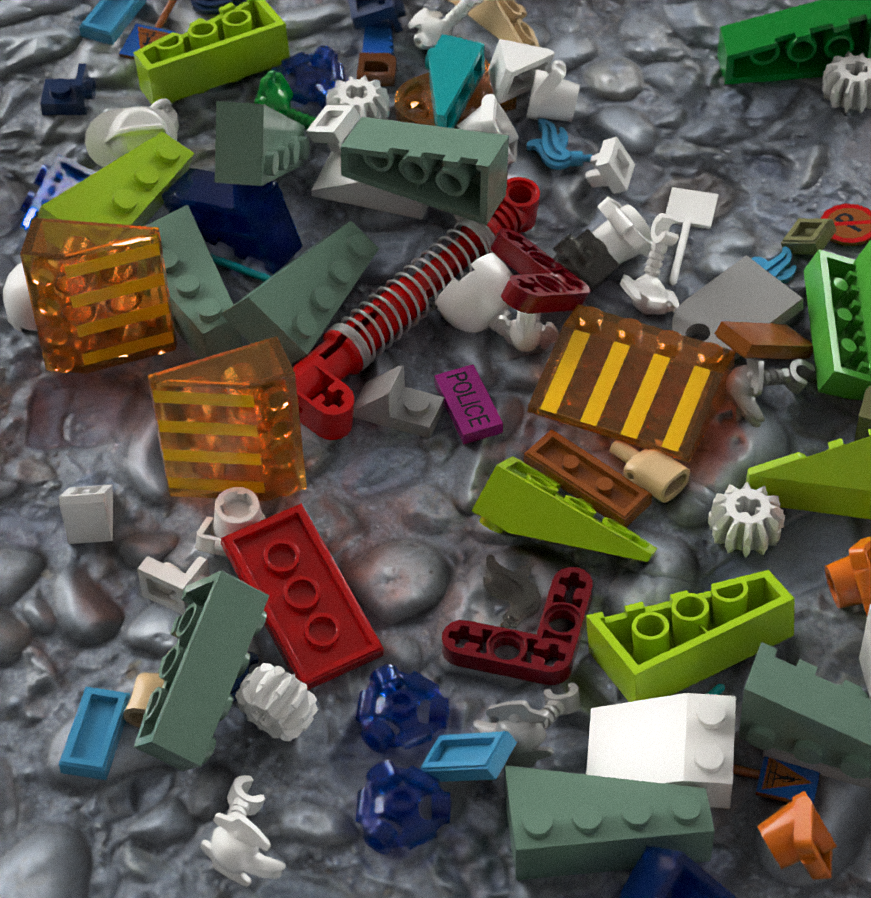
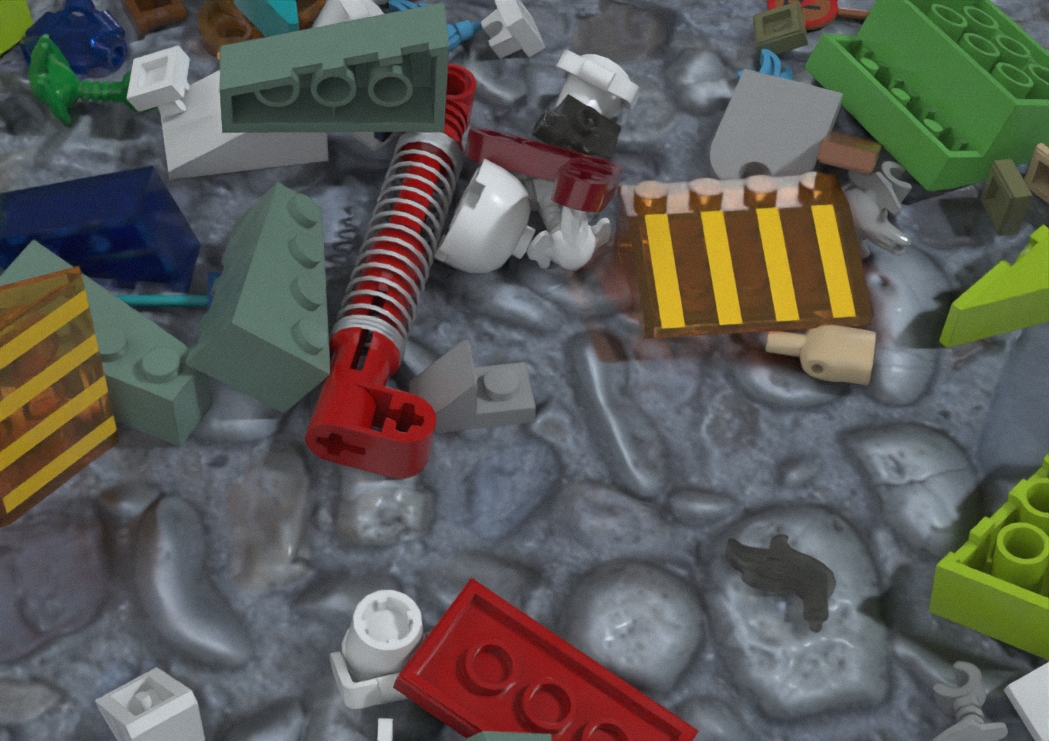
camera: 35 degrees left, 0 degrees up
clear orange slope [148,336,307,501] -> none
sand green wedge [215,101,310,186] -> none
white gear [326,76,390,127] -> none
magenta tile [434,364,503,445] -> none
dark red beam [442,567,593,685] -> none
lime wedge [471,456,658,562] -> none
dark orange tile [524,429,652,528] -> none
white piece [620,213,679,315] -> none
white piece [665,187,718,285] -> none
white gear [708,482,785,559] -> none

